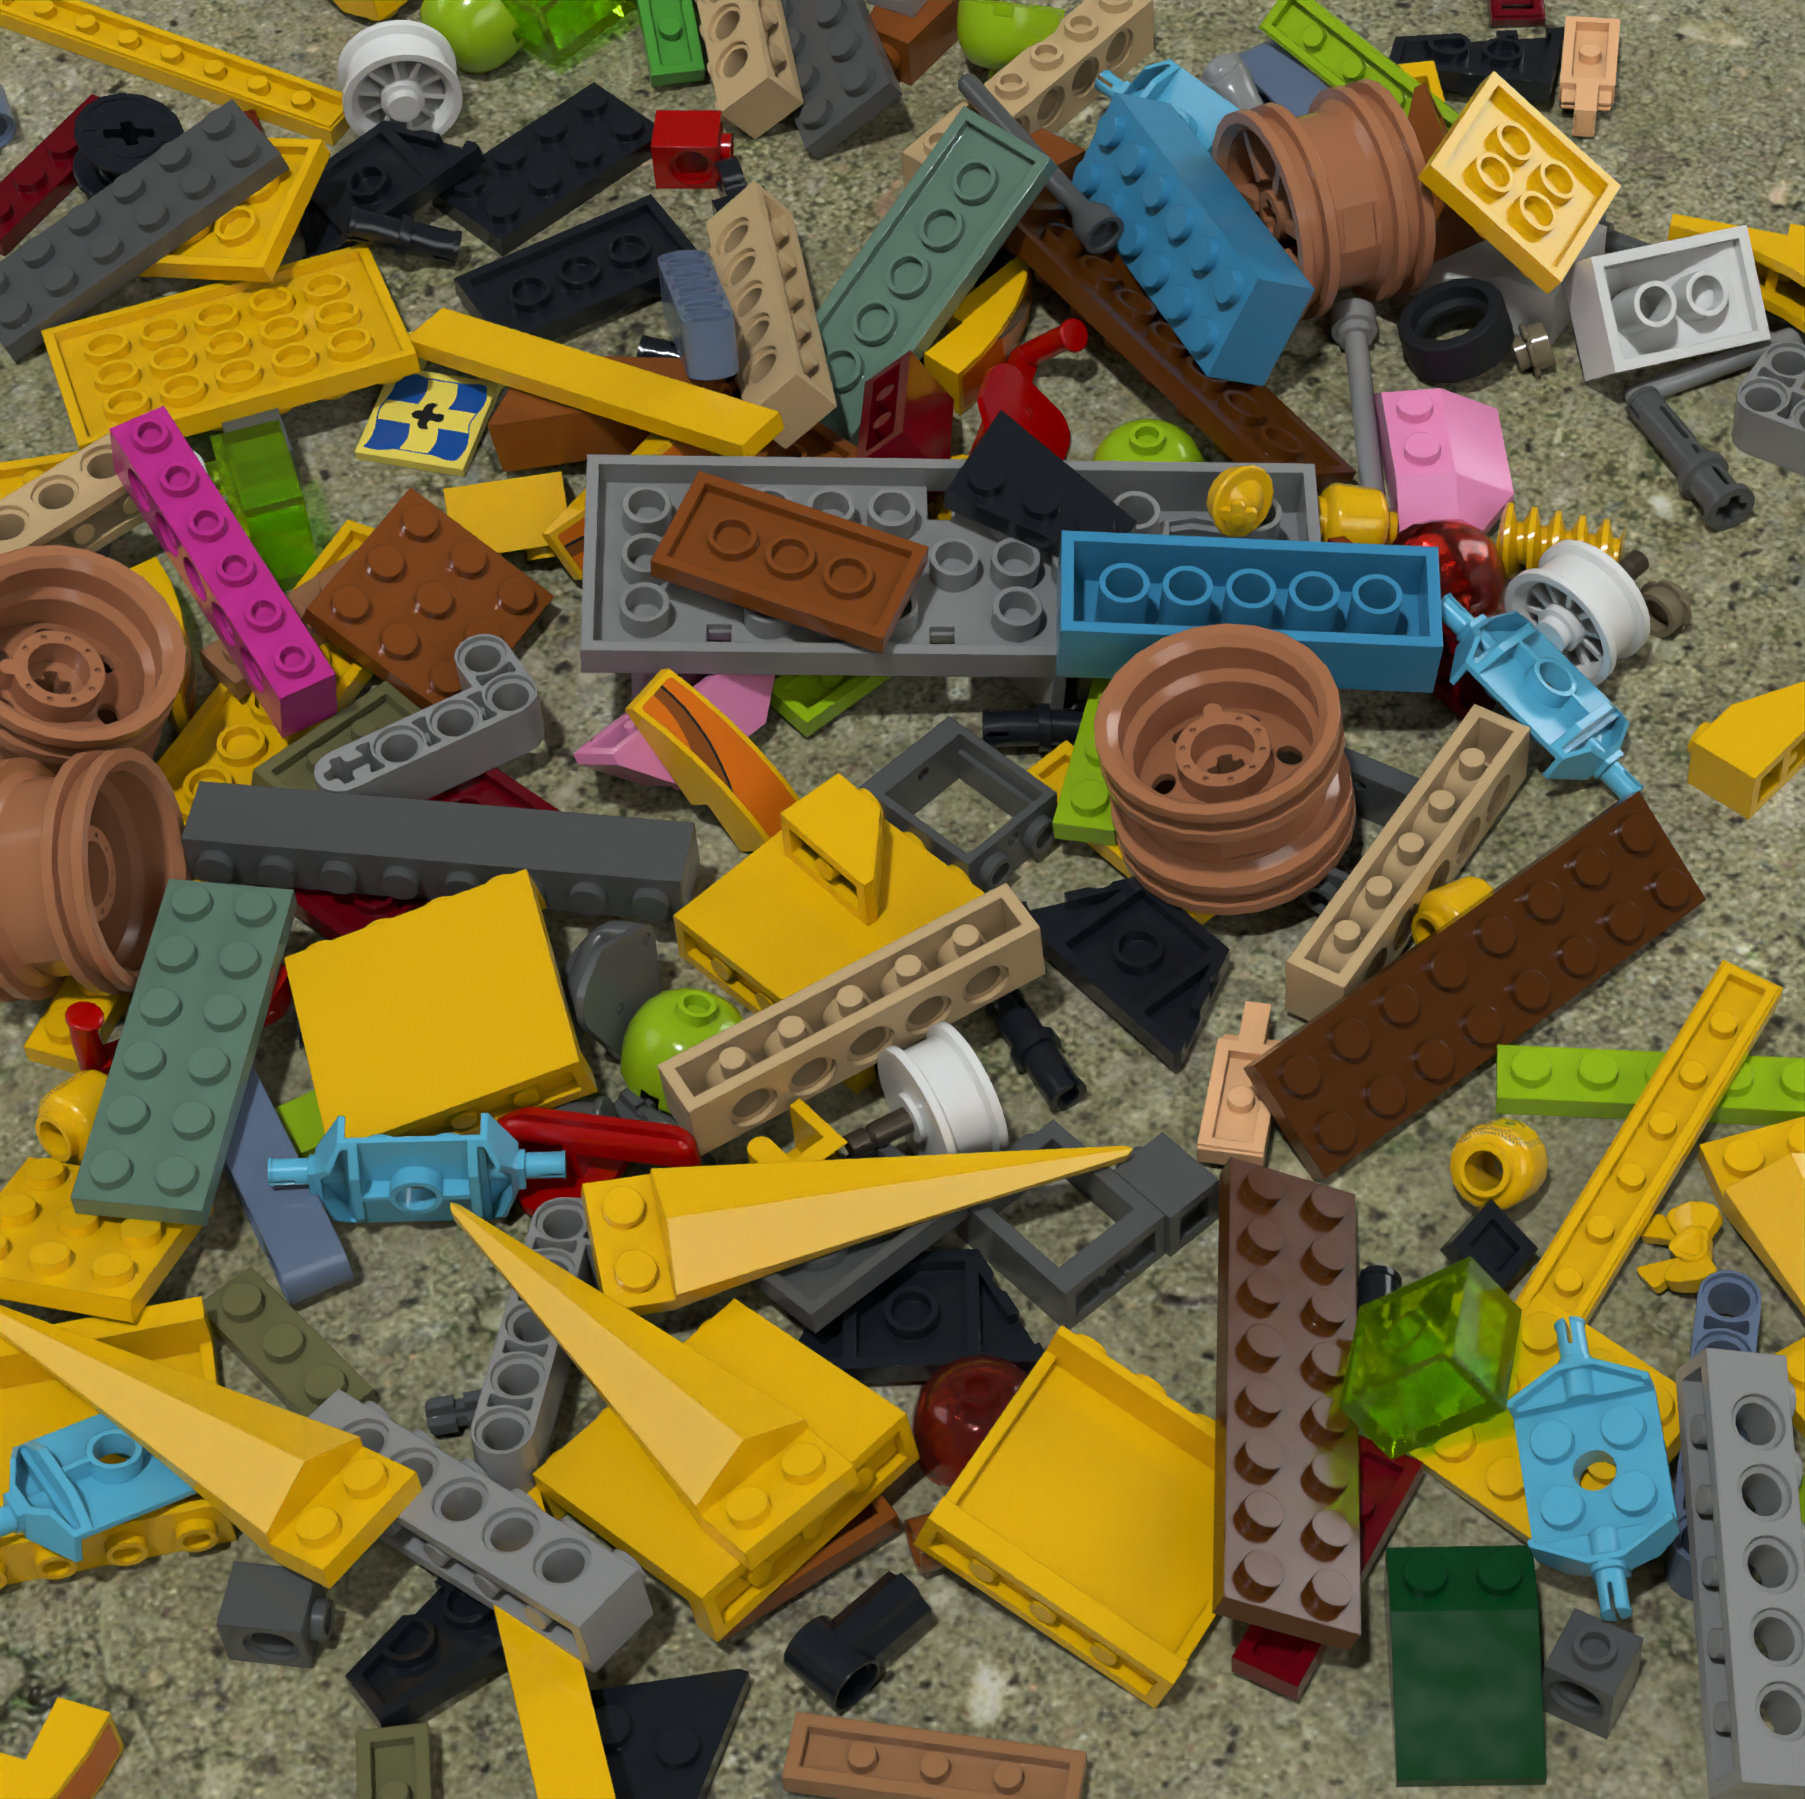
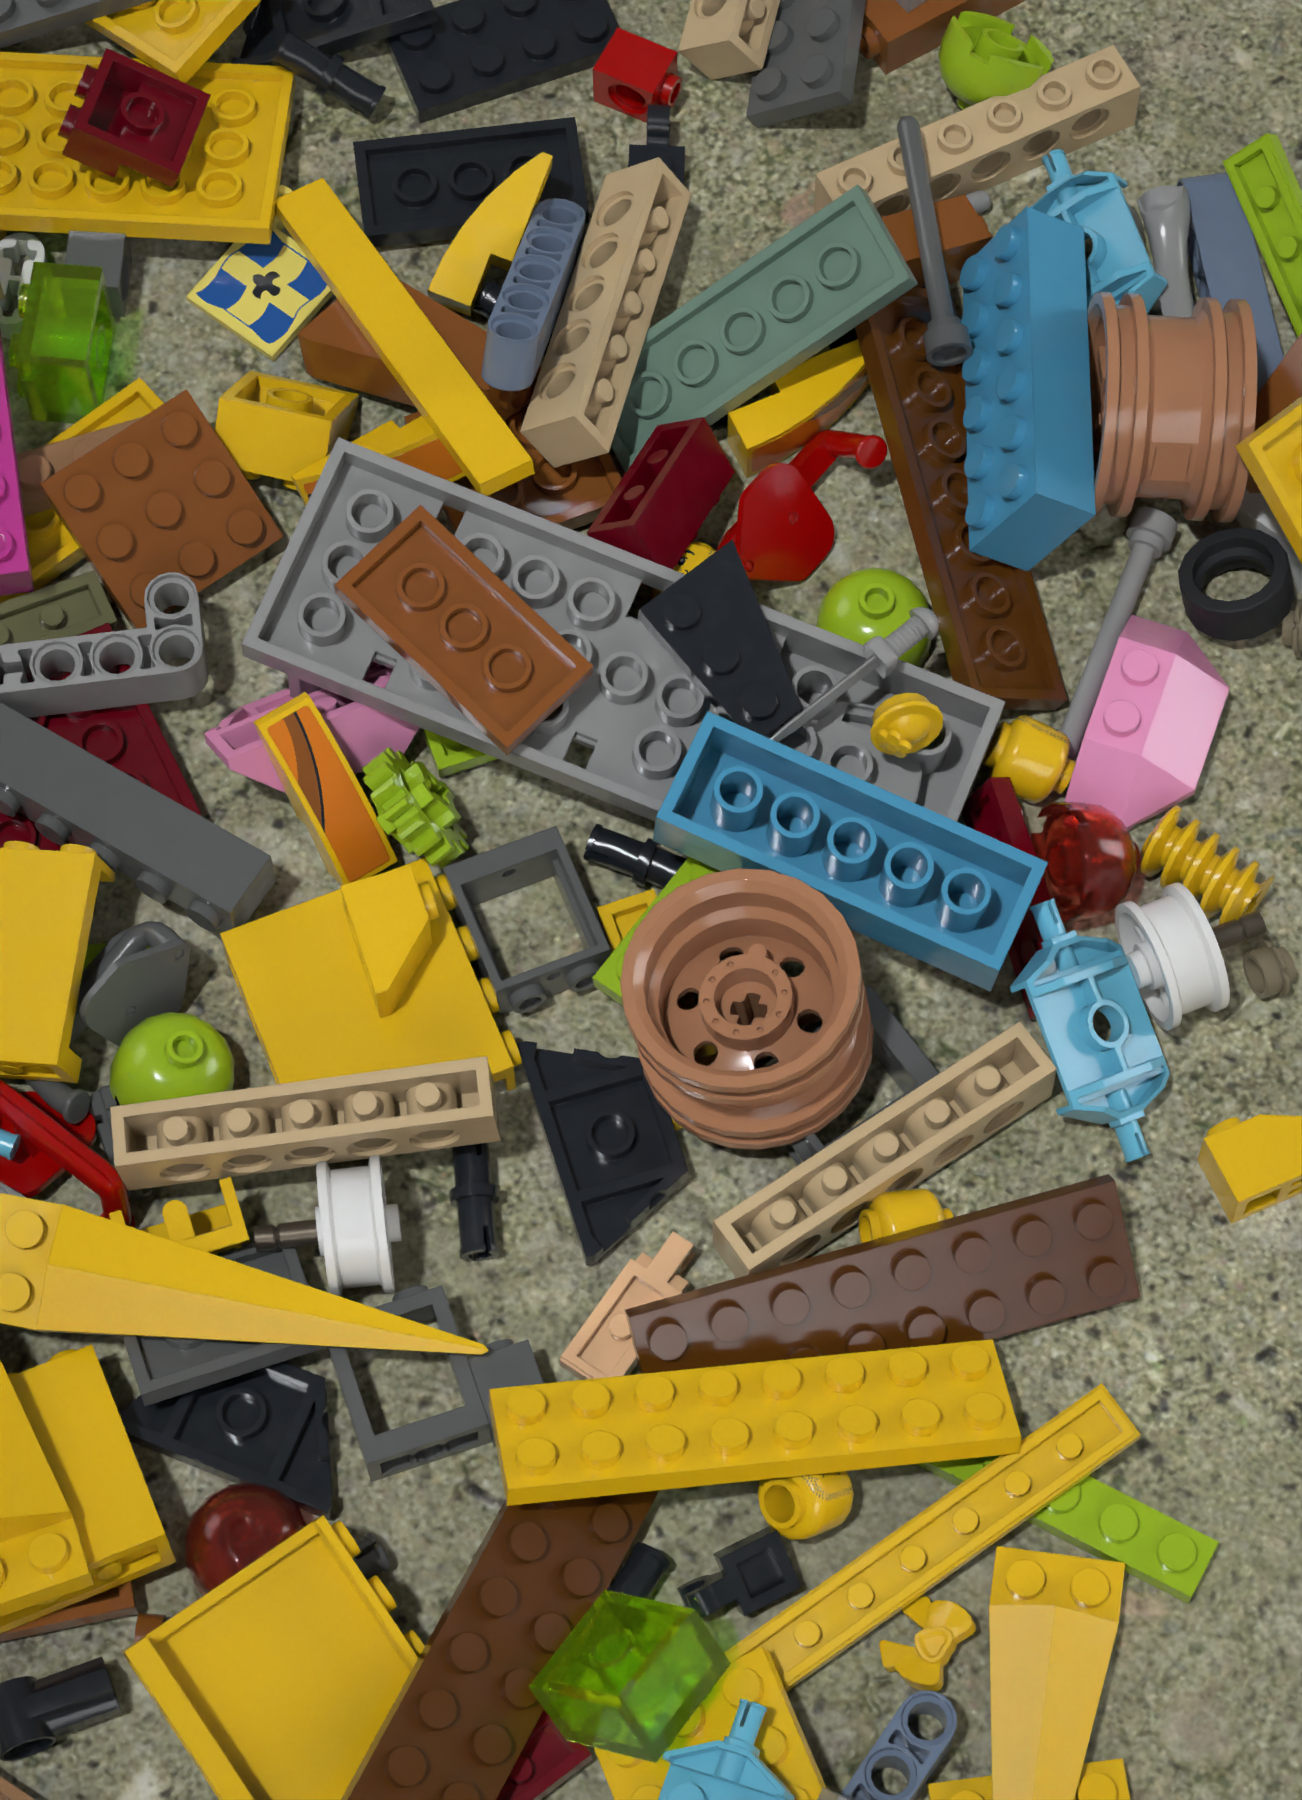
camera: 20 degrees right, 15 degrees up
none -> dark red plate [57,48,211,187]
none -> lime gear [362,747,469,869]
none -> yellow slope [428,152,553,316]
none -> yellow plate [489,1339,1022,1506]
none -> light grey sword [769,607,939,742]

